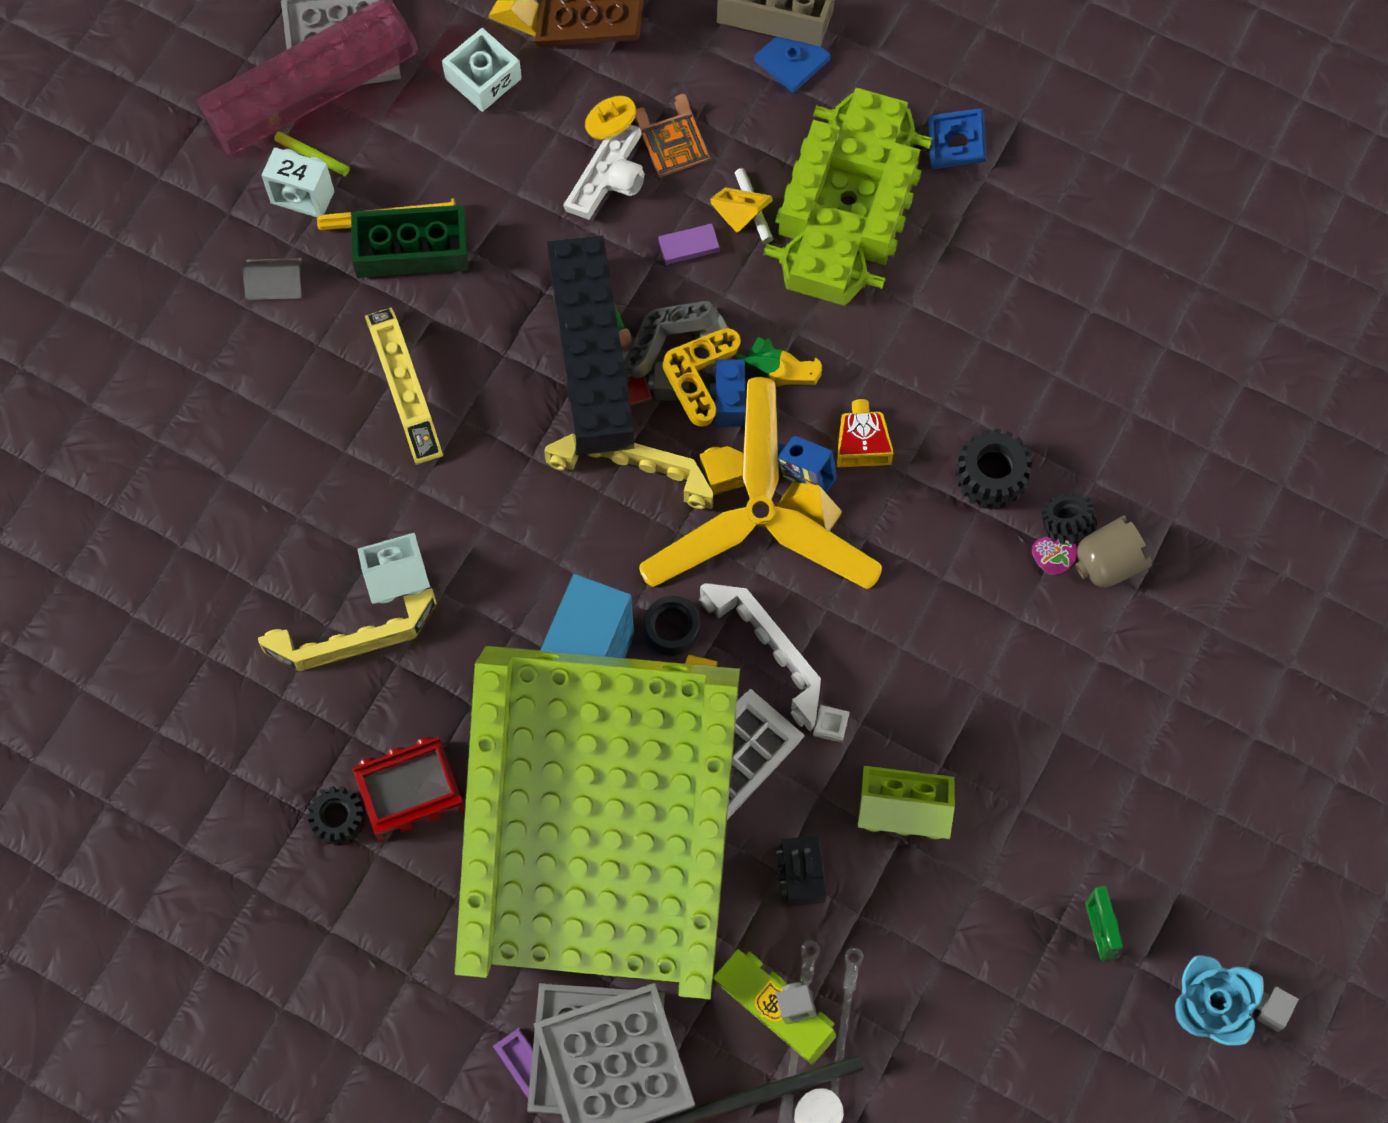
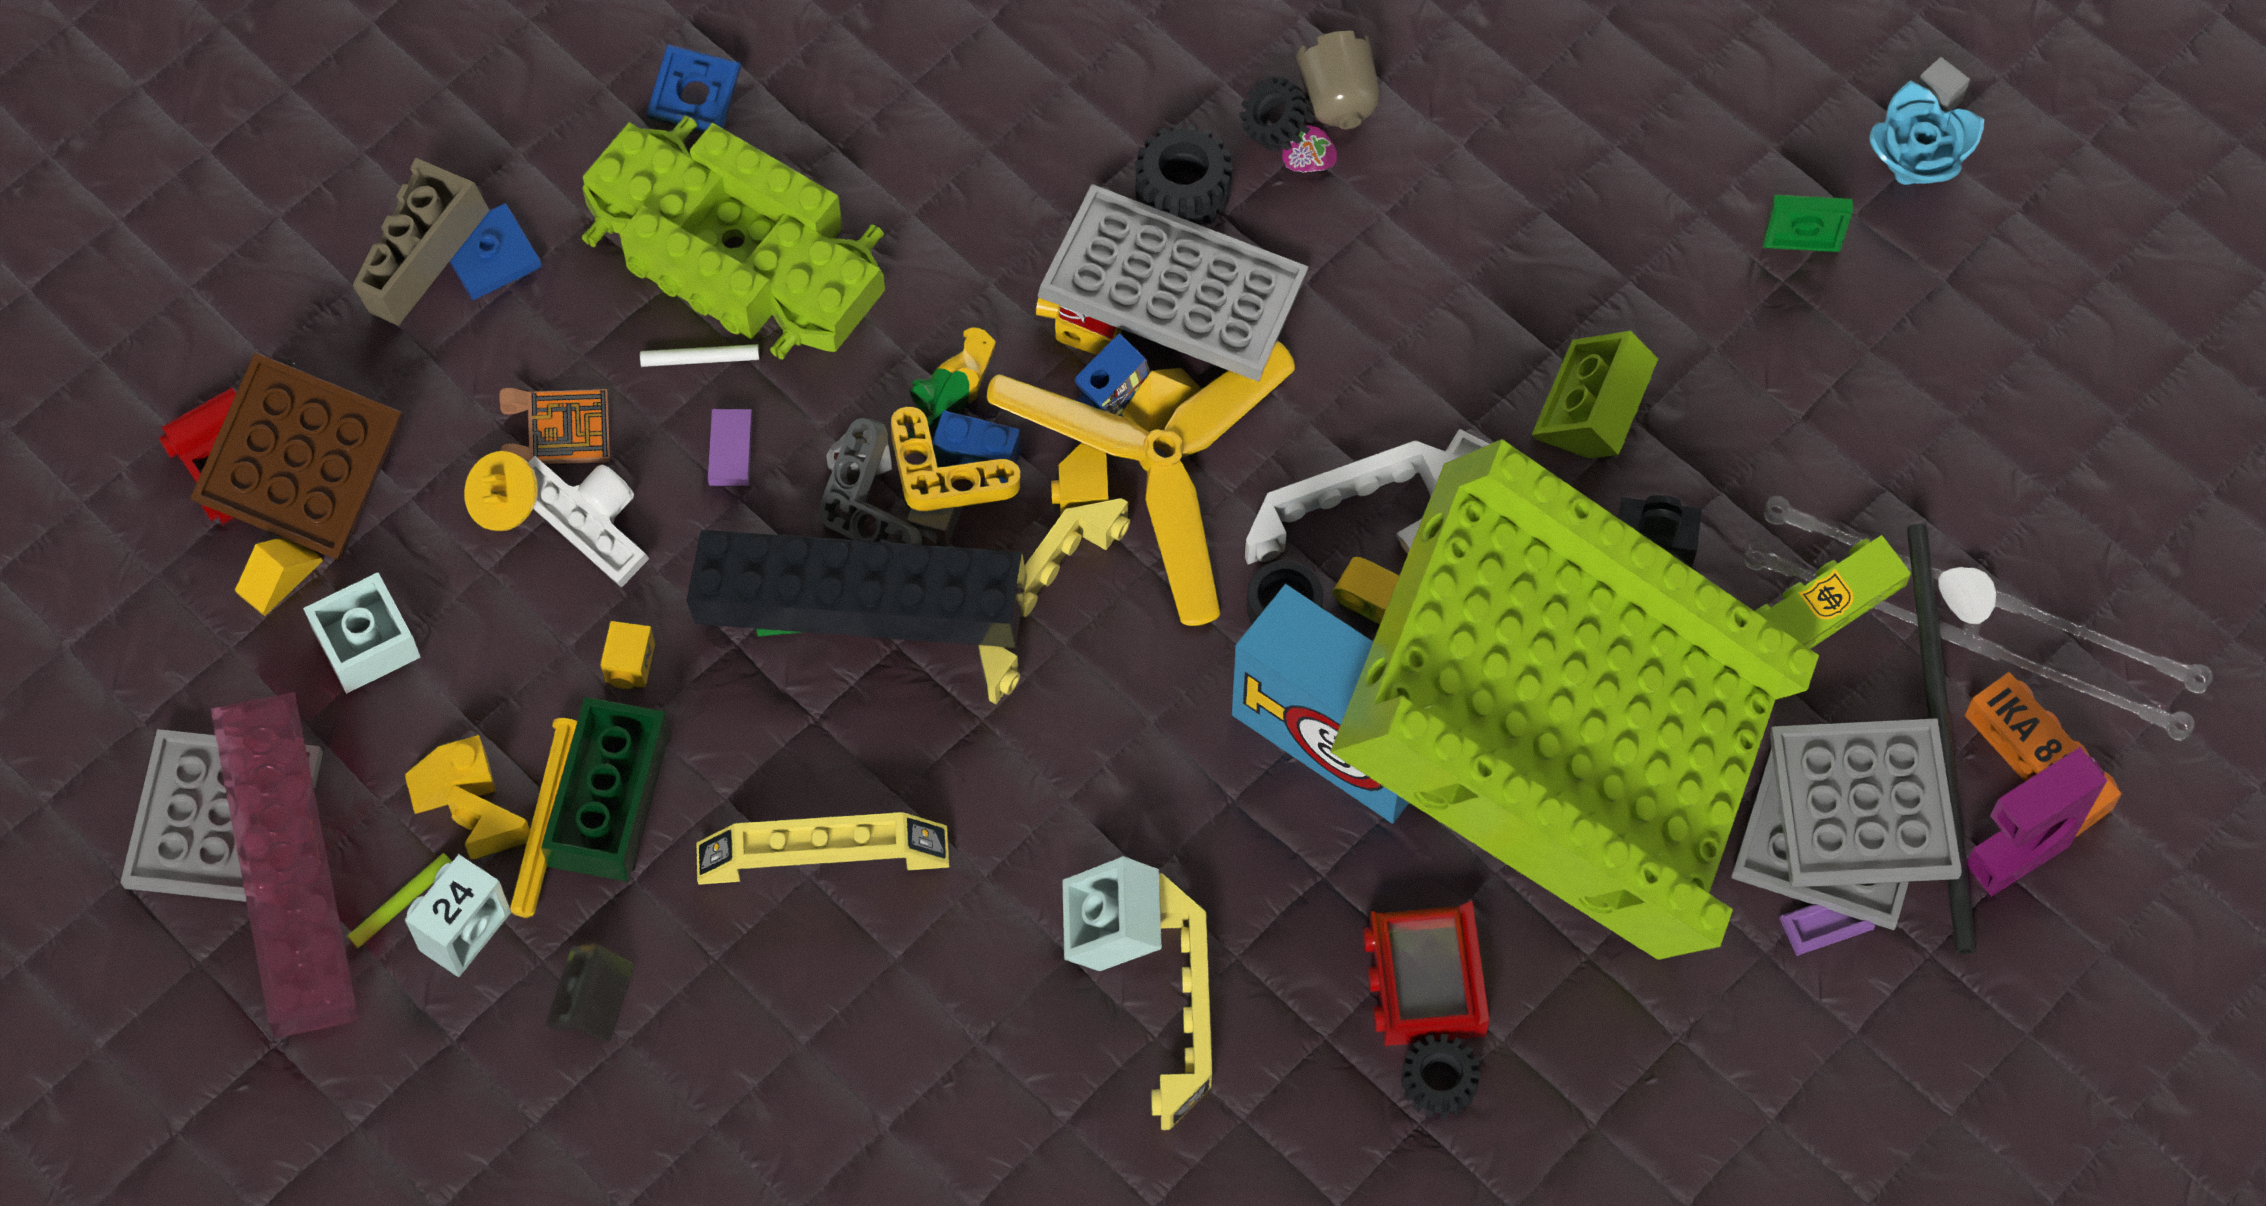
camera: 75 degrees left, 5 degrees down
yellow slope [710,187,773,233] -> none
light grey plate [776,983,817,1024] -> none
none -> yellow slope [405,735,496,814]
none -> yellow slope [446,785,530,859]
none -> yellow brick [600,621,655,689]
none -> light grey plate [1037,184,1309,382]

